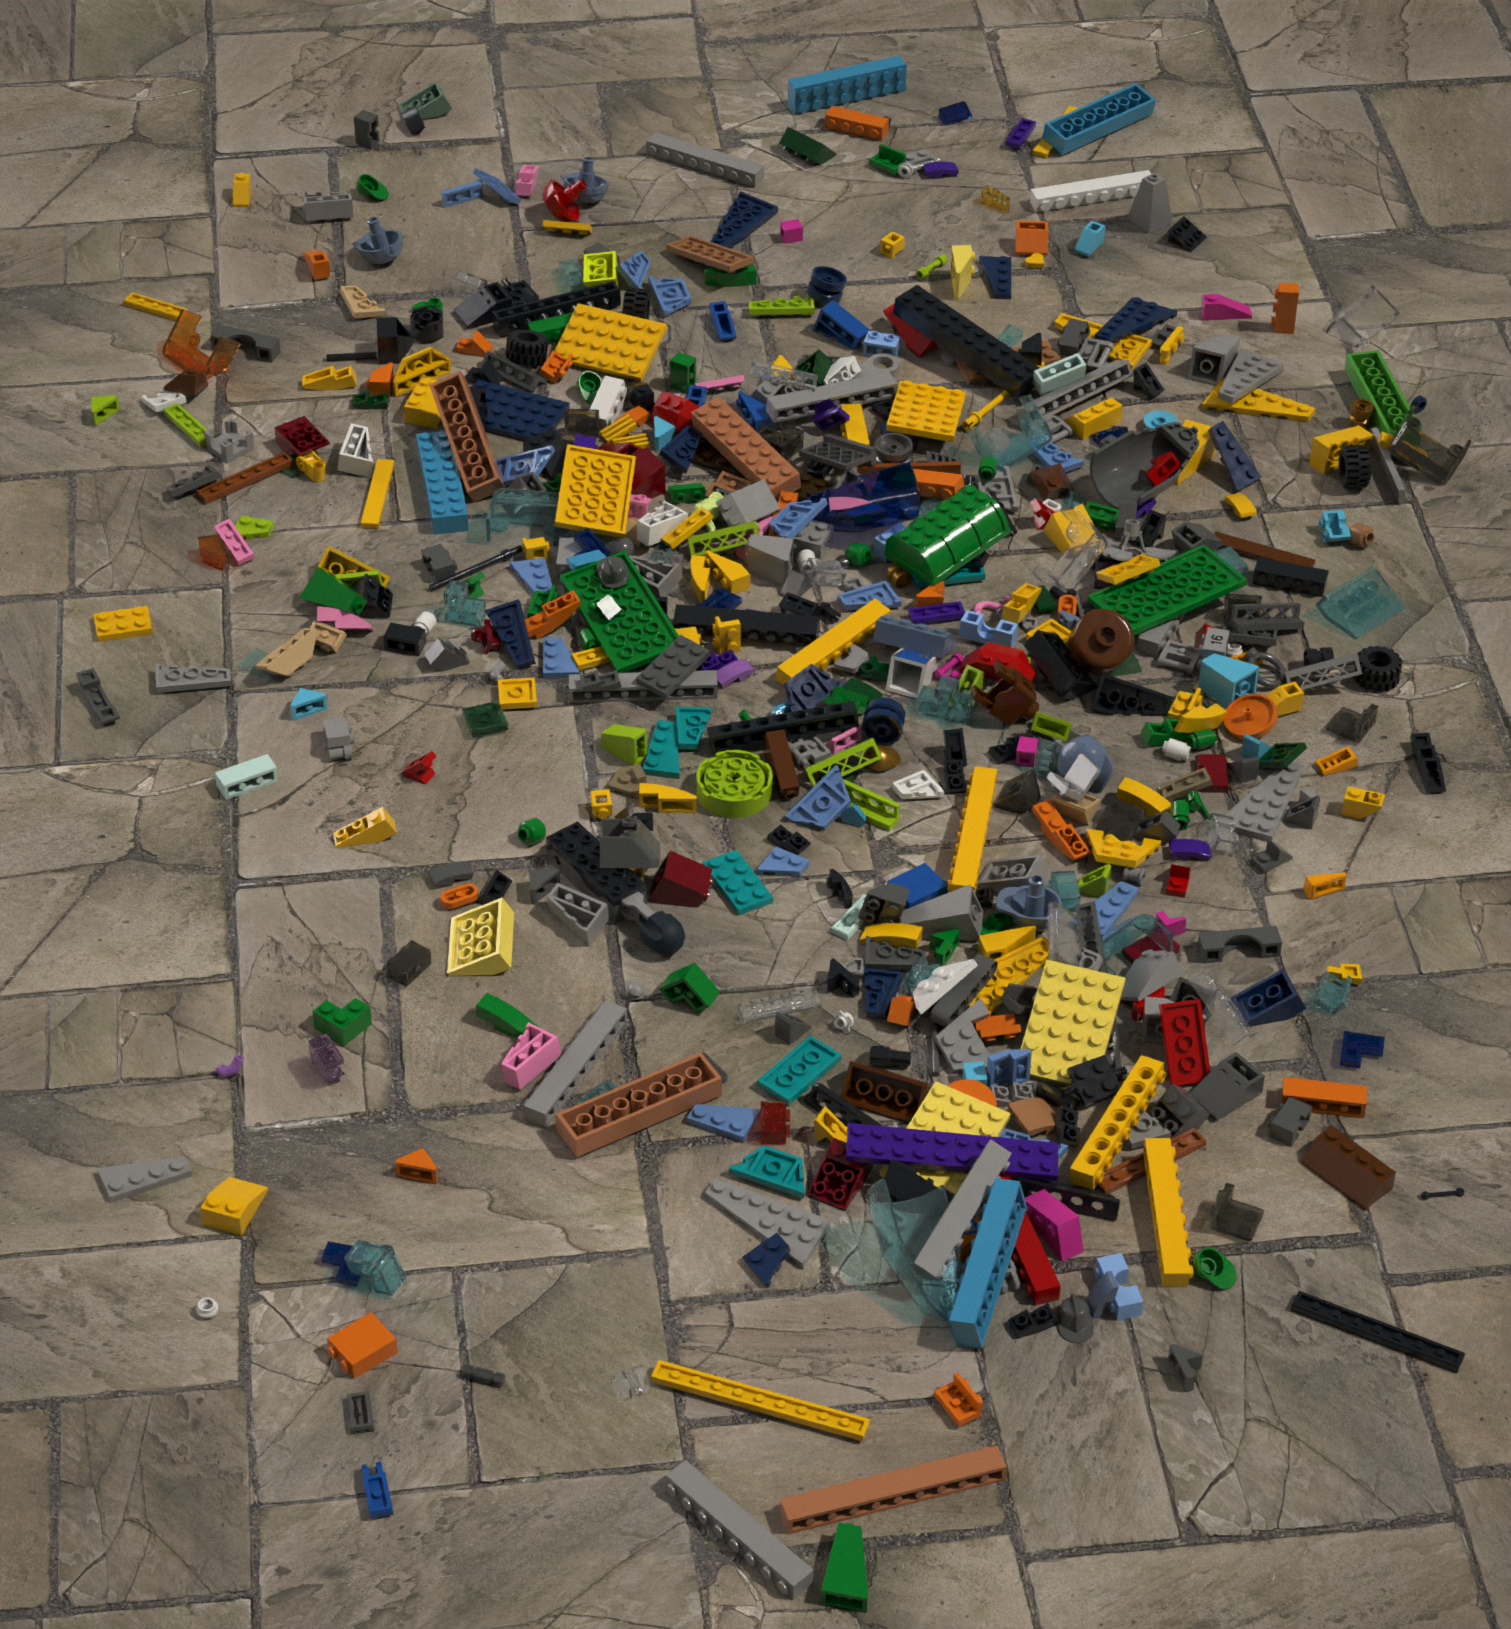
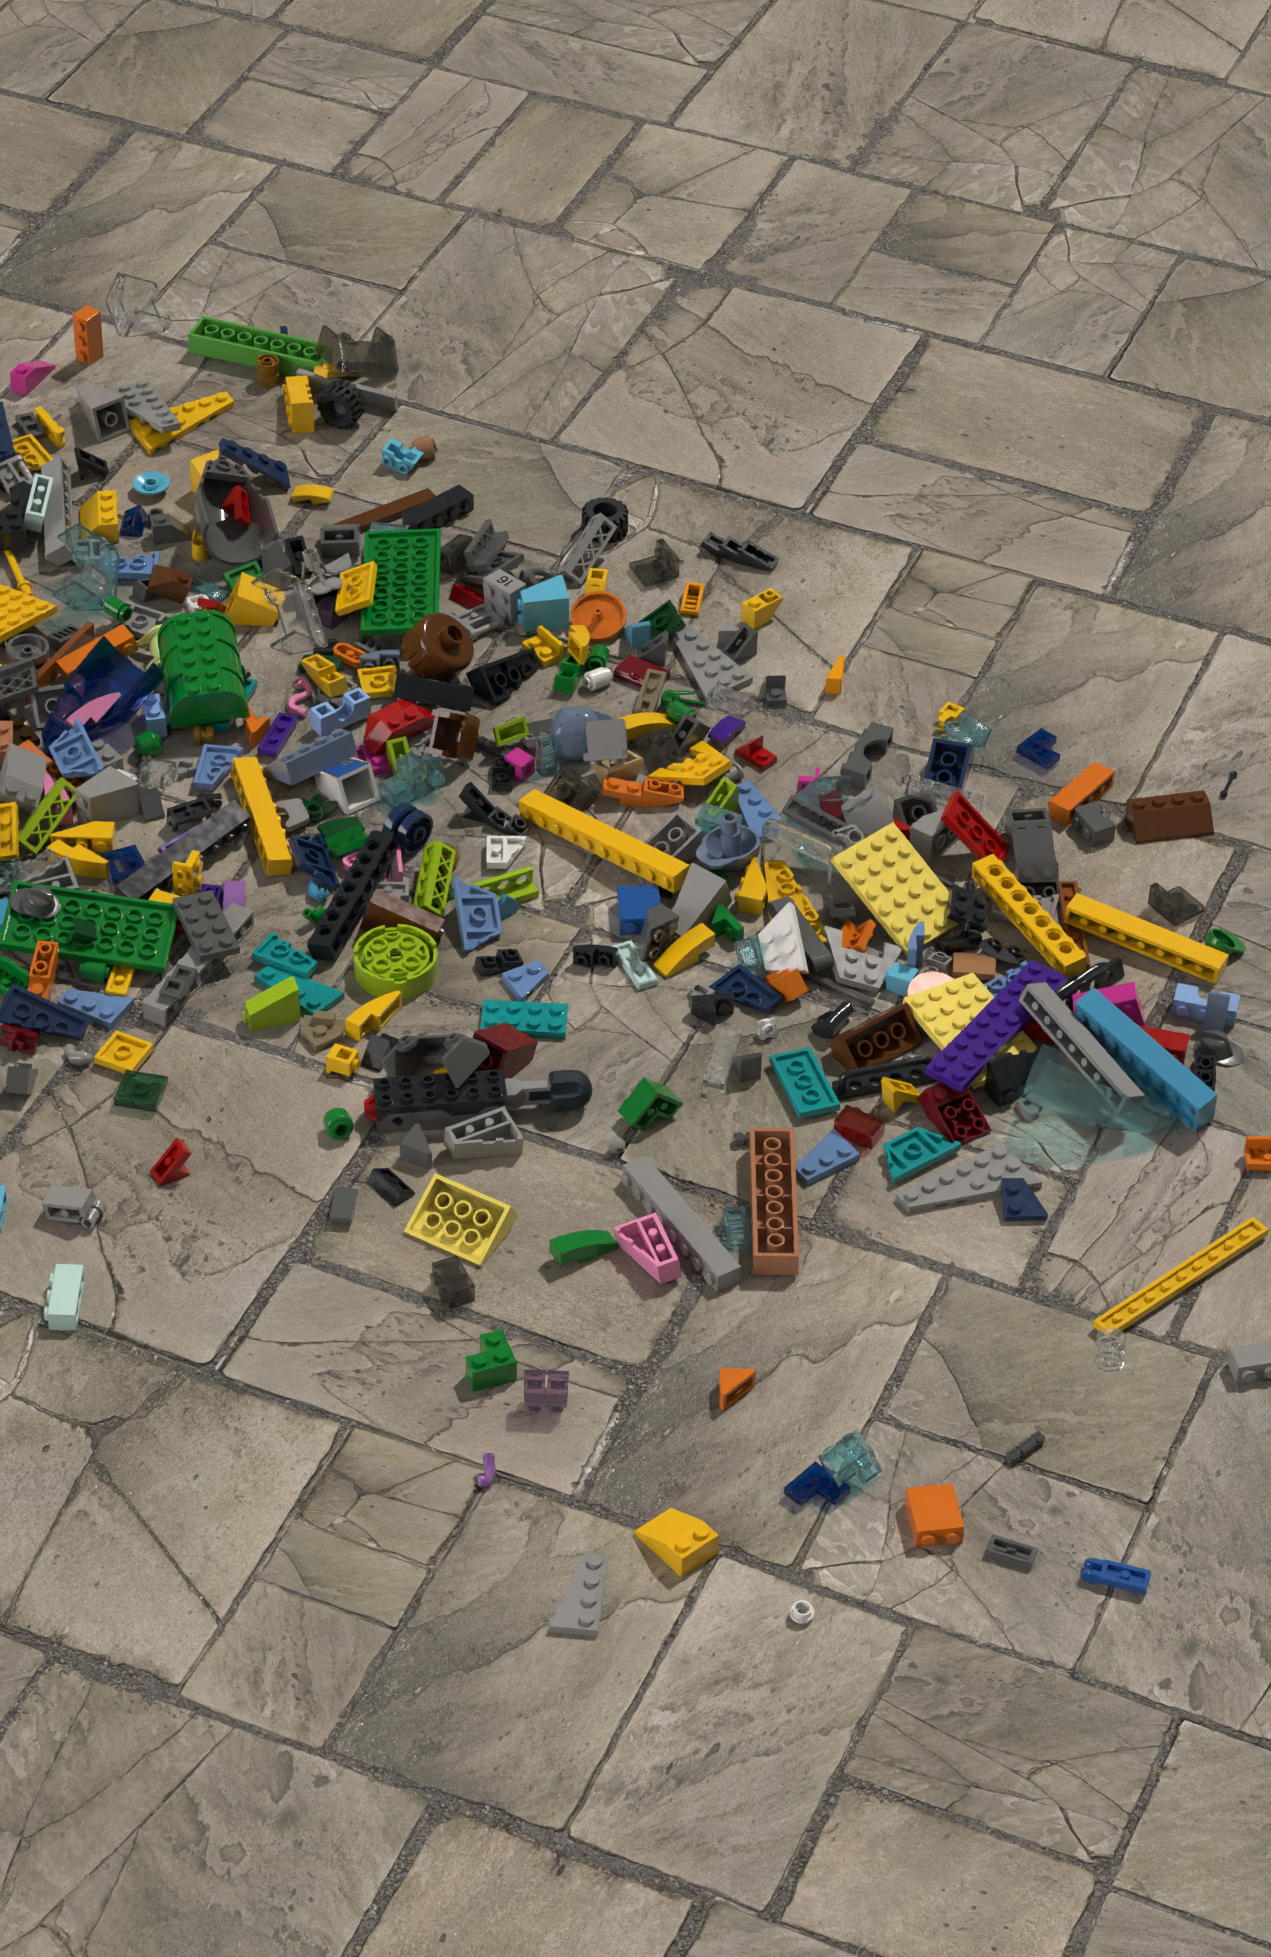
camera: 60 degrees left, 0 degrees up
yellow slope [333,807,397,848] -> none
orange plate [440,884,478,909] -> none
dark grey wing [866,936,926,971] -> none
black wheel [1303,647,1334,671] -> none
clear light blue slope [1315,565,1406,640] -> none

